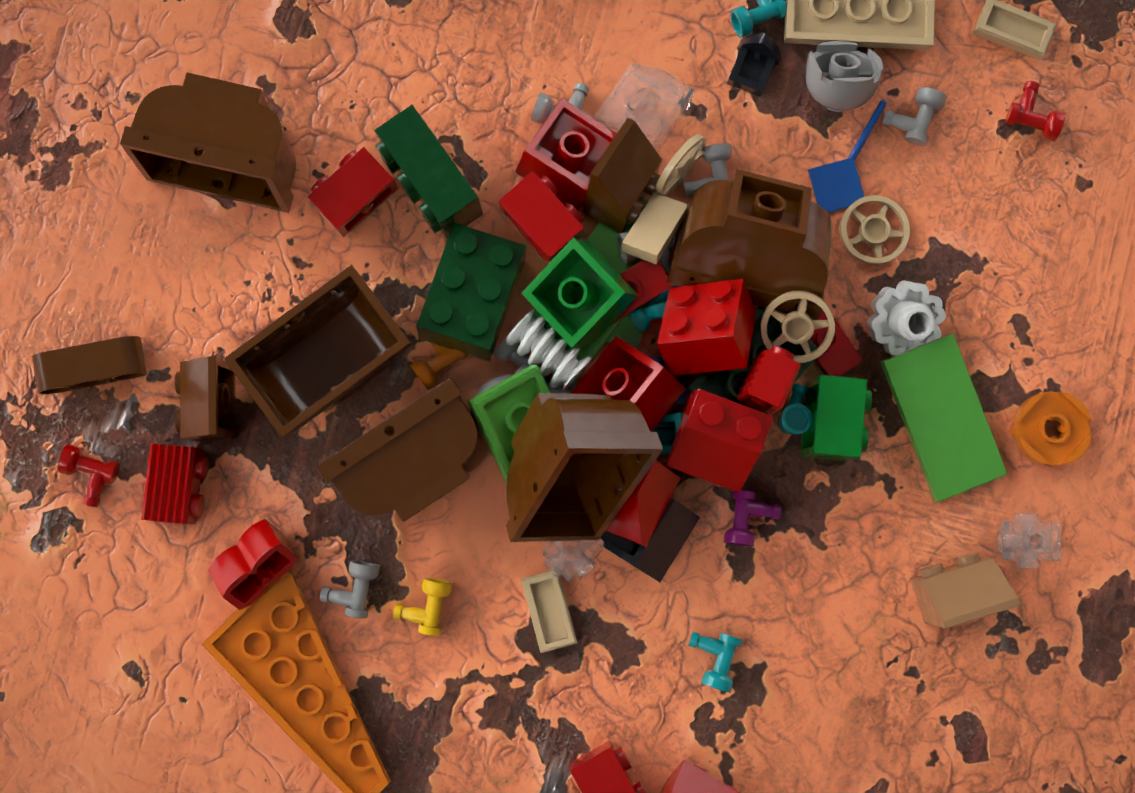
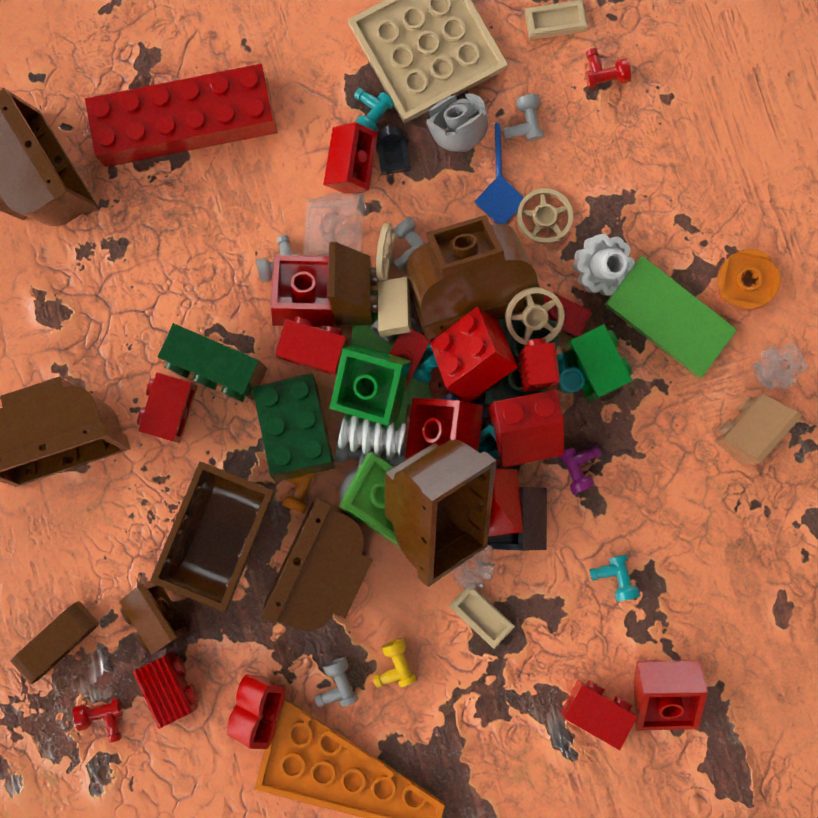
camera: 25 degrees left, 0 degrees up
none -> red brick [323,122,378,194]

